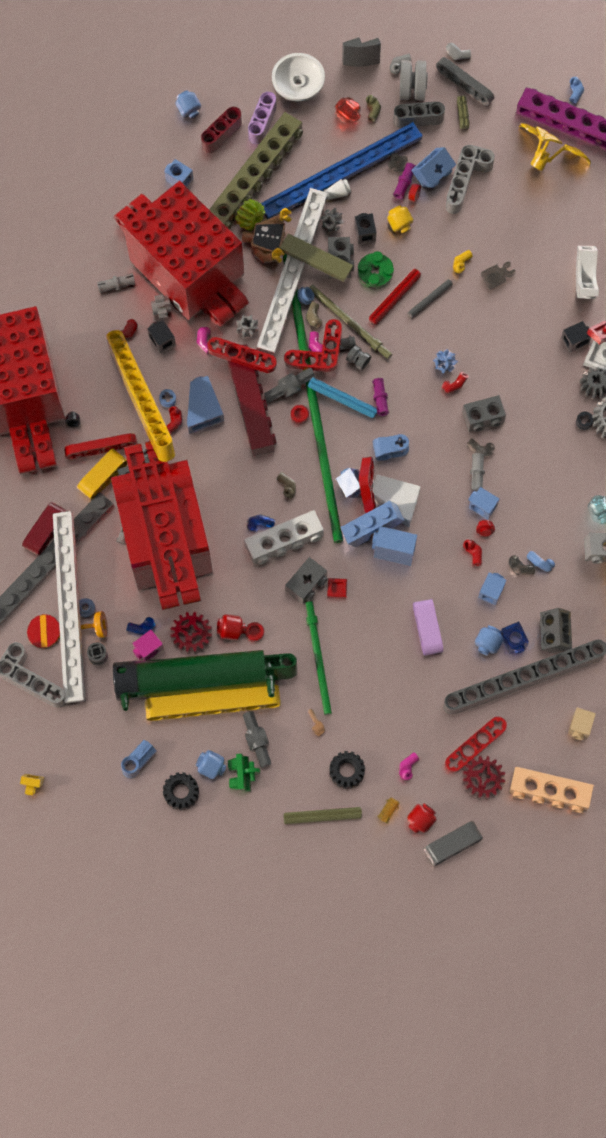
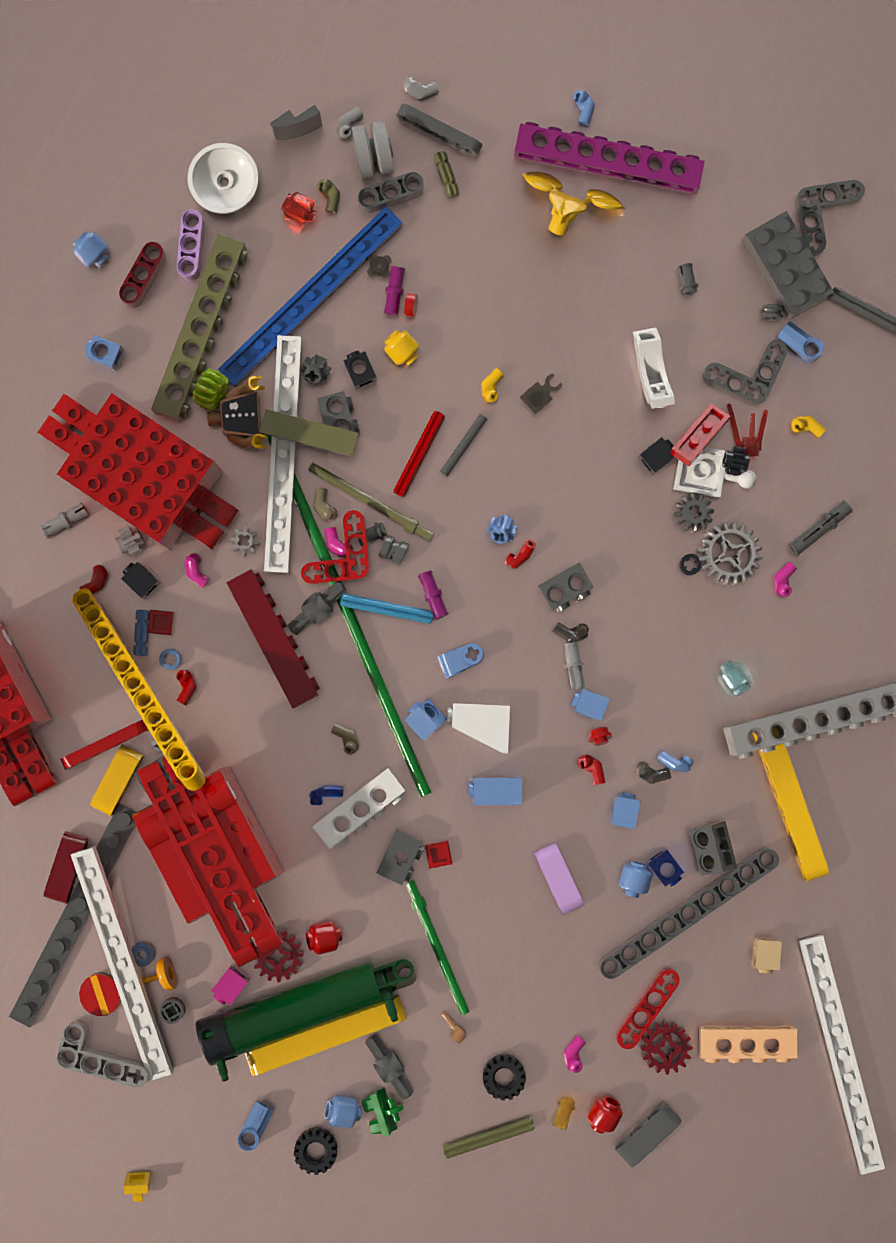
camera: 20 degrees left, 15 degrees up
black hinge [65,411,80,428] -> none
clear blue arm [126,617,155,635] -> none
medium blue slope [187,376,224,434] -> none
red beam [207,337,277,373] -> none
red tile [245,622,265,642] -> none
red tile [291,405,309,425] -> none
medium blue plate [298,287,314,305] -> none
white cone [324,179,351,200] -> none
medium blue arch [340,501,404,547] -> none
green plate [358,251,394,289] -> none
red beam [359,457,377,514] -> none
medium blue brick [411,147,456,188] -> none
light grey beam [446,145,495,214] -> none
none -> medium blue axle [133,609,149,656]
none -> red tile [147,609,174,636]

